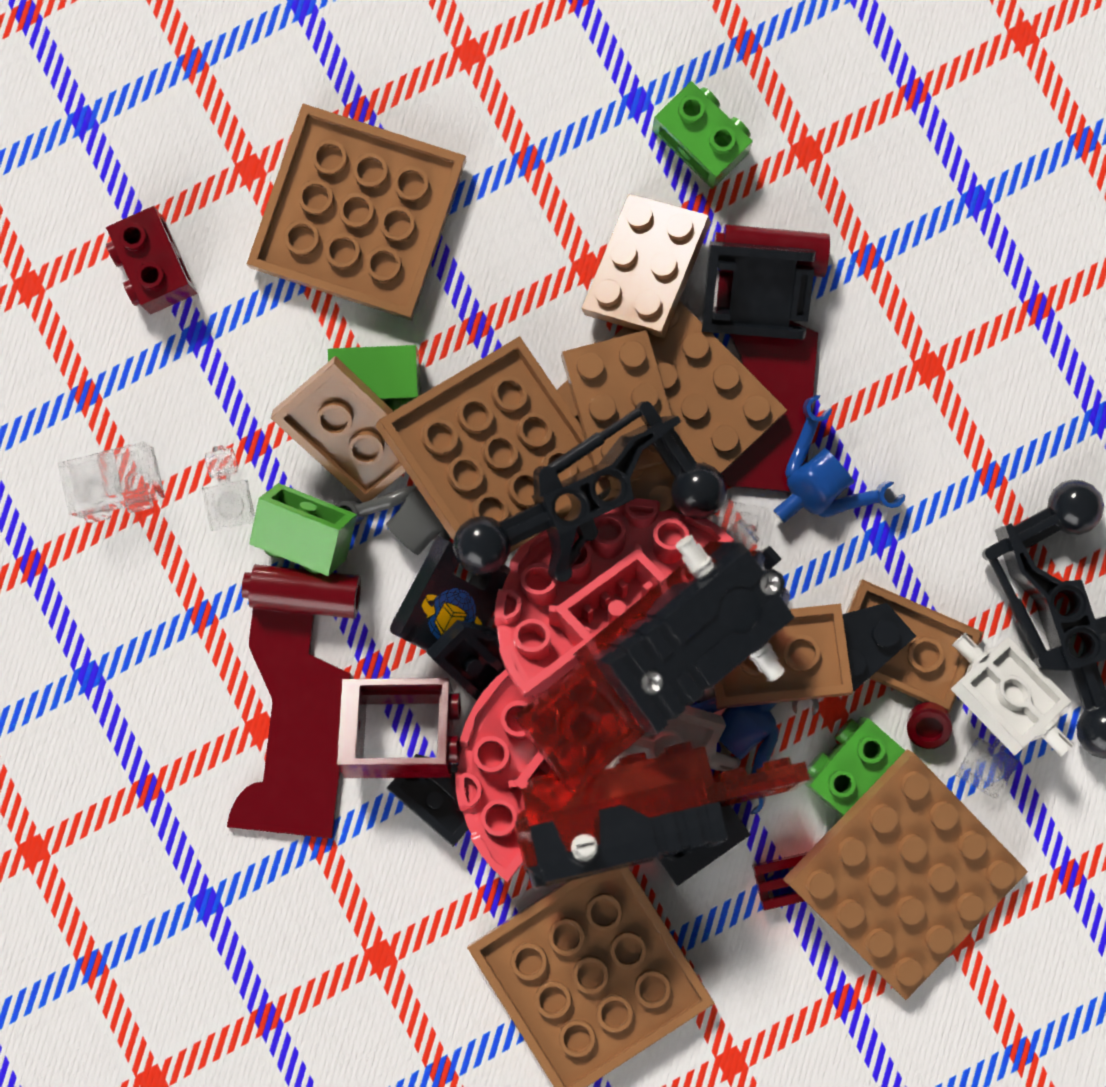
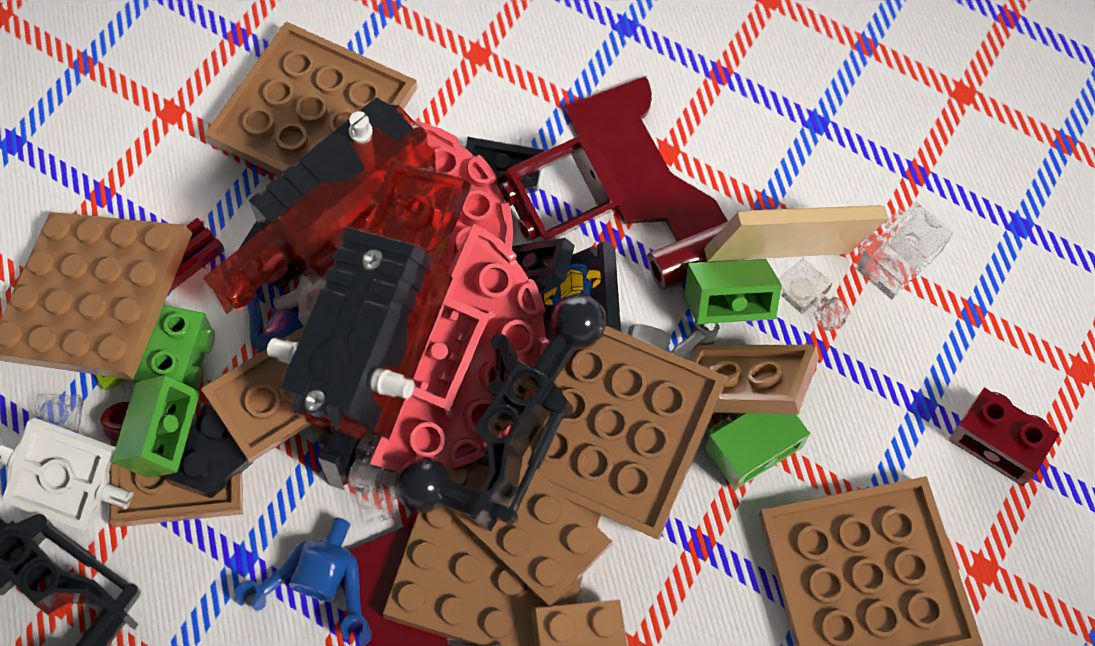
camera: 145 degrees right, 20 degrees down
none -> bright green brick [111,375,200,478]
none -> tan tile [704,205,889,262]

